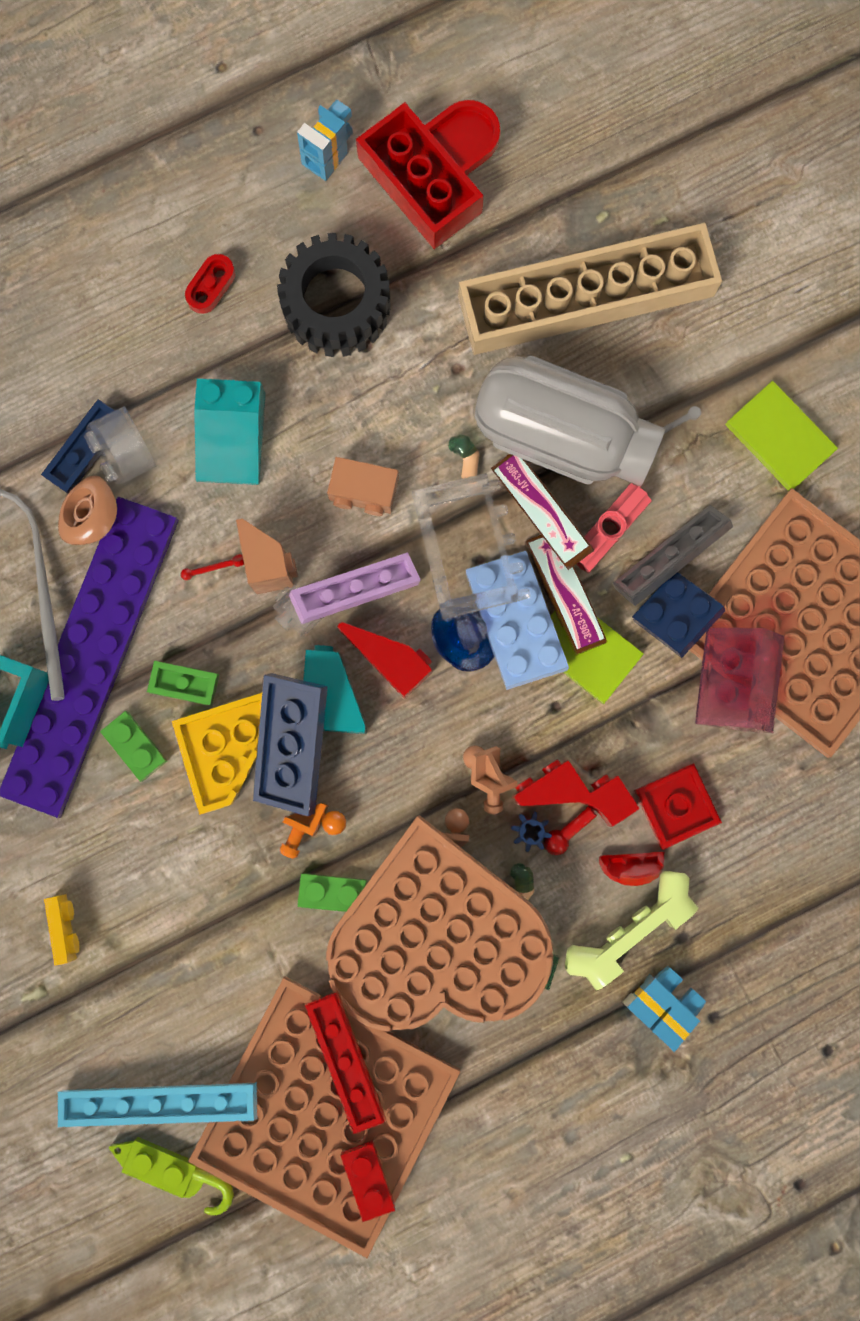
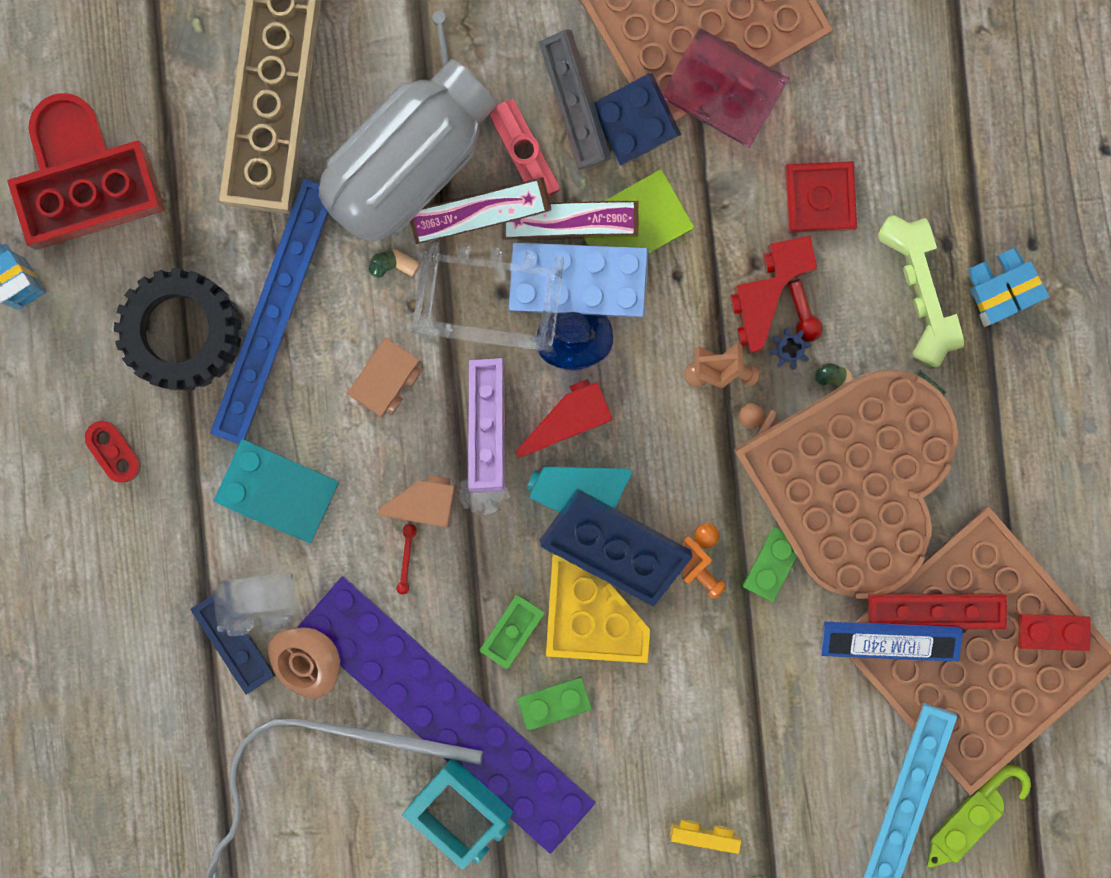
camera: 65 degrees left, 5 degrees up
red plate [599,852,664,886] -> none
none -> blue plate [210,178,329,444]
none -> tile [821,621,963,662]

